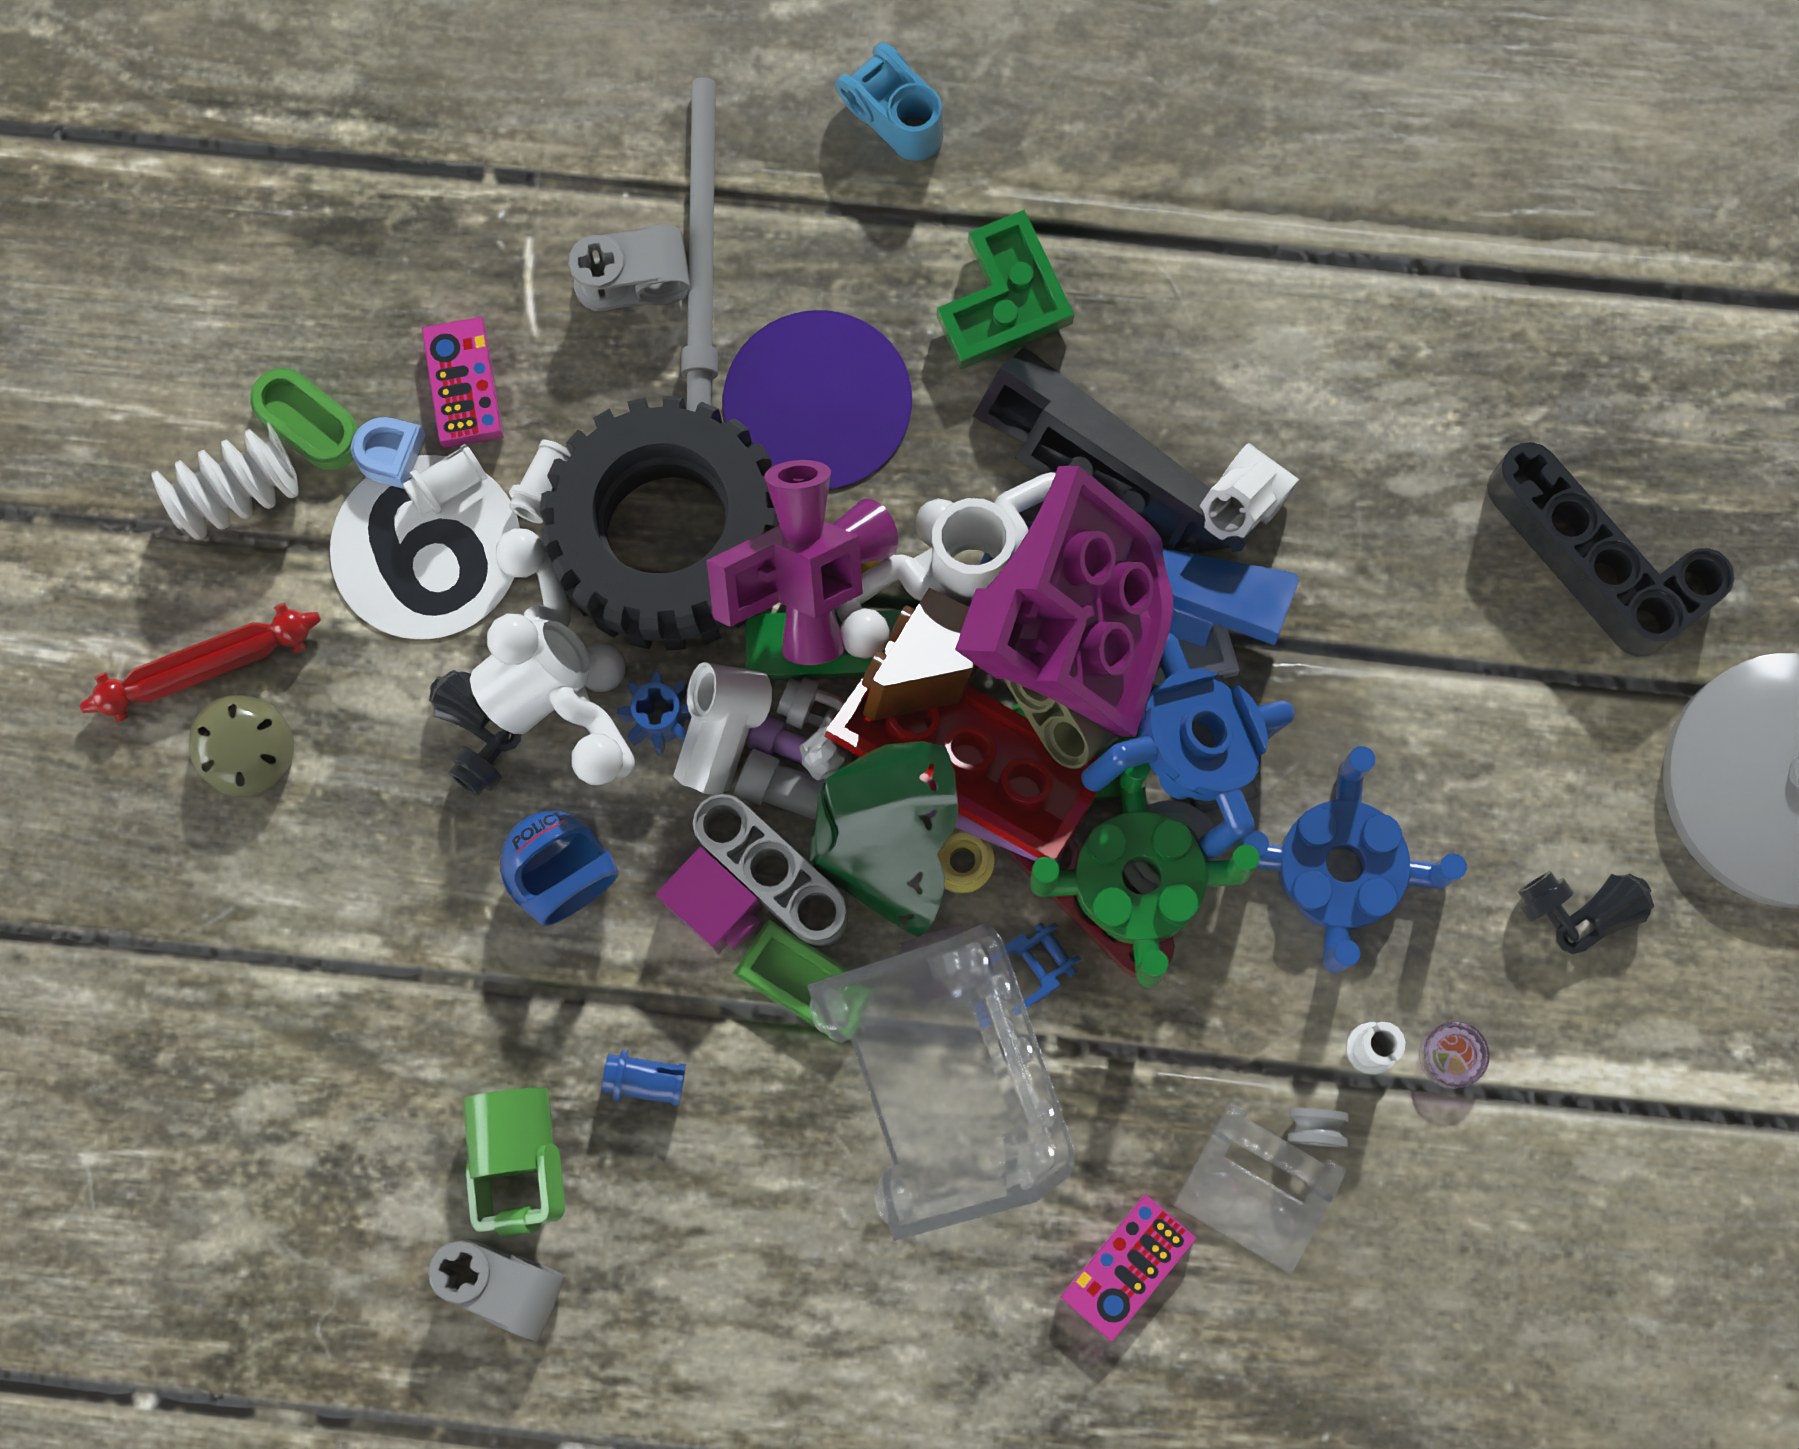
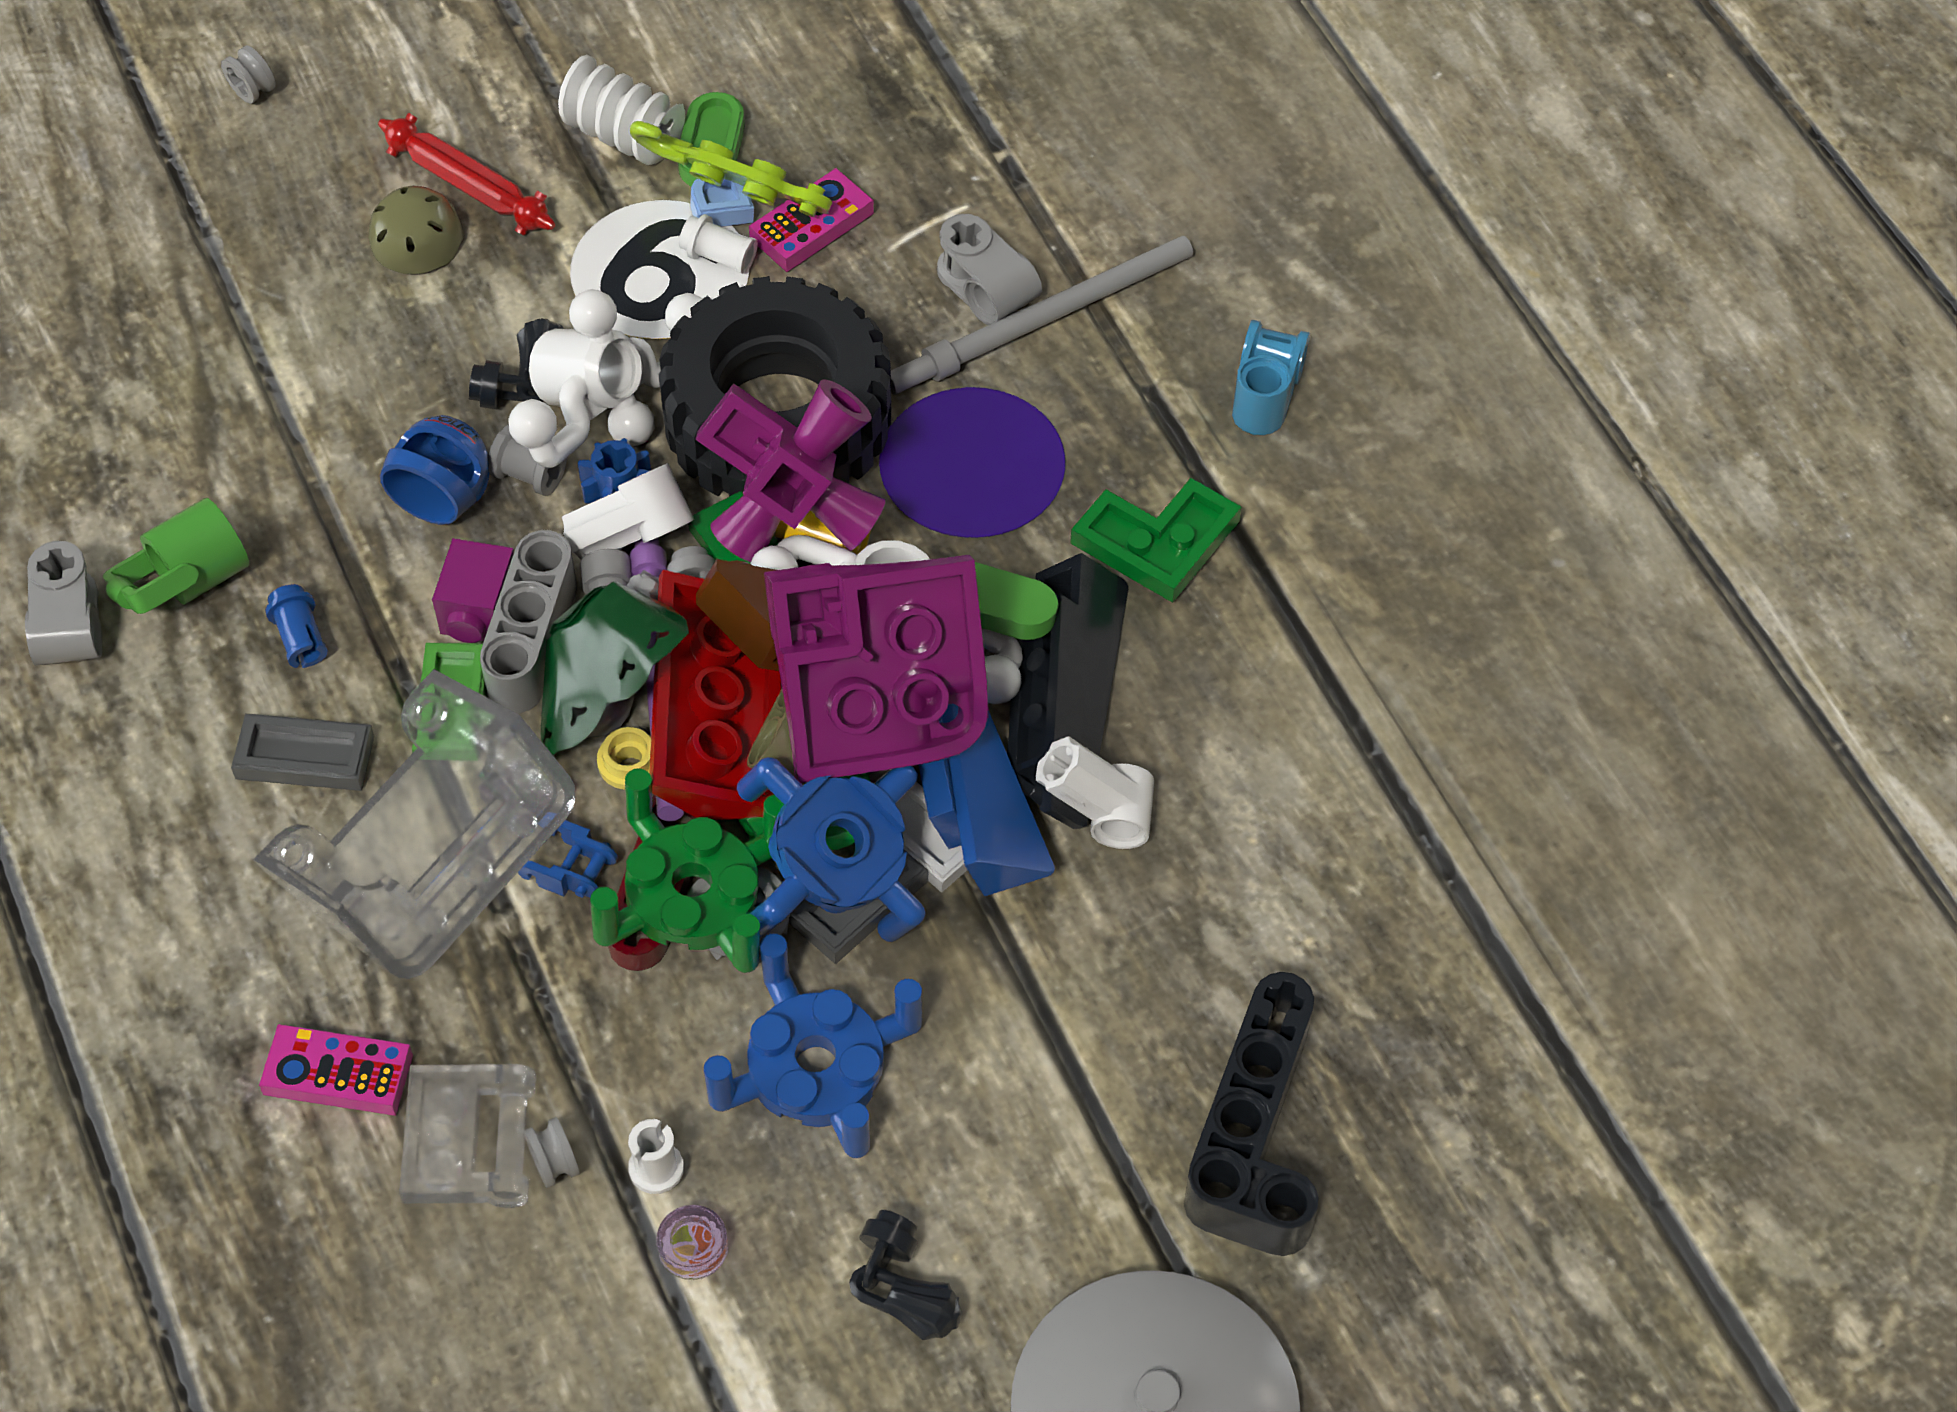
camera: 55 degrees right, 20 degrees down
none -> dark grey tile [231,713,375,791]
none -> light grey bush [488,425,567,496]
none -> lime piece [630,121,832,217]
none -> bright green tile [975,562,1058,640]

